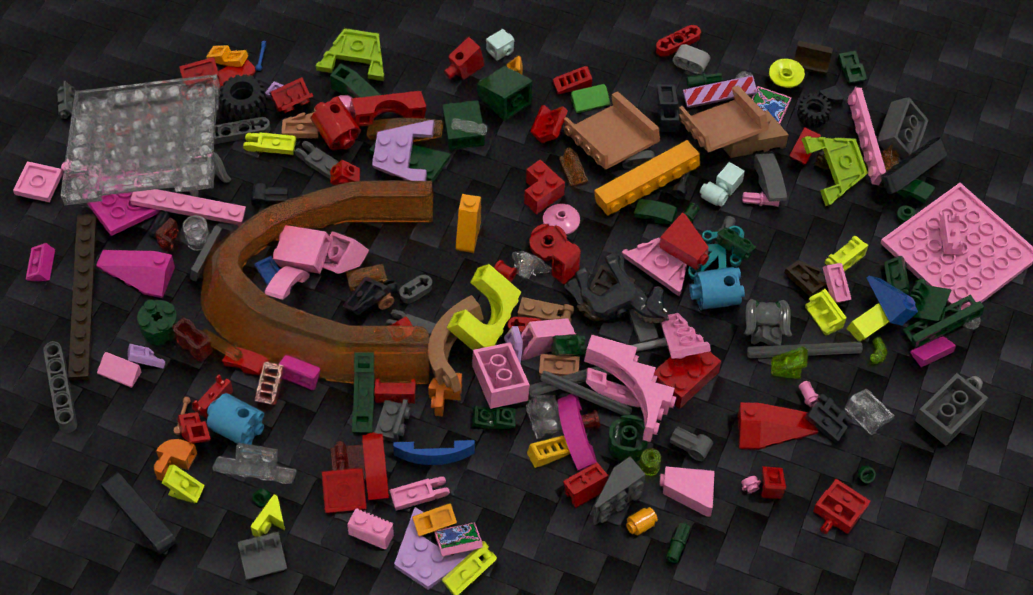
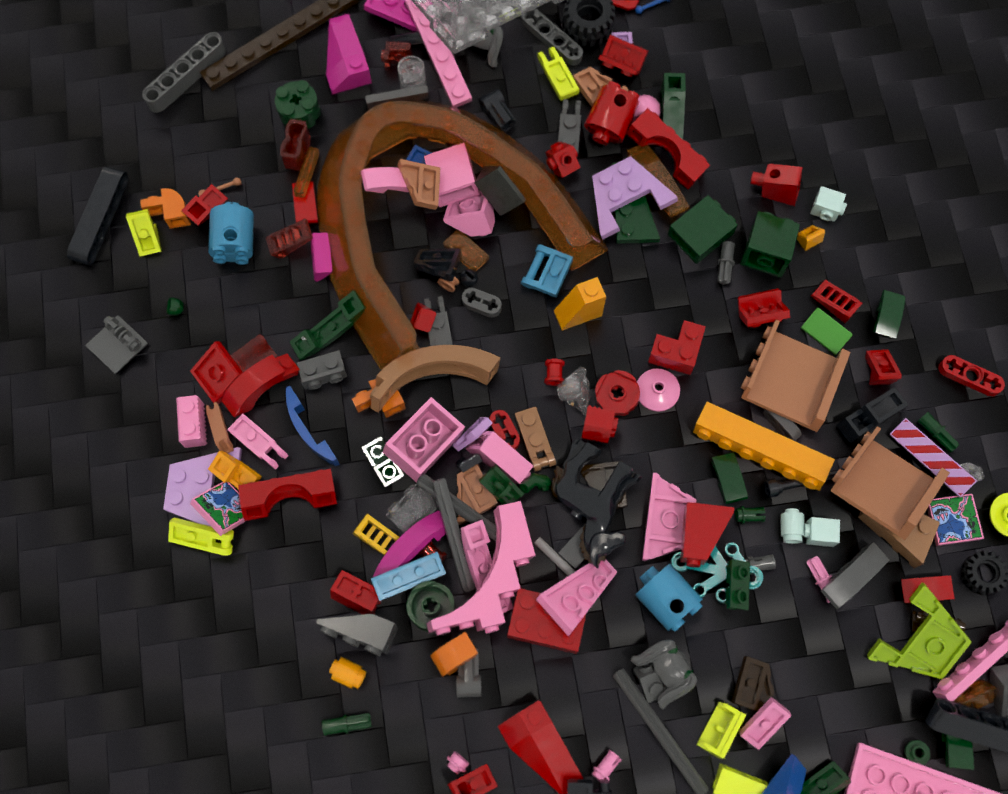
camera: 60 degrees right, 15 degrees up
bright pink slope [97,352,141,388] -> none
lavender tile [128,344,165,368] -> none
red hinge [192,374,233,419] -> none
clear bracket [213,443,296,484] -> none
neon yellow slope [250,494,285,537] -> none
lime wing [316,28,384,81] -> none
red hinge [374,378,416,404] -> none
neon yellow arch [447,264,521,350] -> none
clear axle [451,118,487,135] -> none
clear orange hinge [559,148,588,186] -> none
clear neon green brick [640,448,661,476] -> none
bright pink slope [660,467,714,517] -> none
light grey beam [673,44,710,74] -> none
clear neon green slope [771,347,808,379] -> none
neon yellow hinge [824,236,868,272] -> none
none -> nougat piece [206,402,234,453]
none -> red arch [238,469,337,521]
none -> dark azure tile [371,552,446,601]
none -> nougat wing [398,159,440,210]
none -> orange brick [430,632,478,677]
none -> black tile [455,453,482,473]
none -> pearl dark grey slope [474,166,526,216]
none -> dark green arm [520,473,551,493]
none -> dark azure plate [521,244,573,297]
none -> dark grey axle [717,241,735,285]
none -> red slope [865,350,902,385]
none -> dark green slope [873,290,905,339]

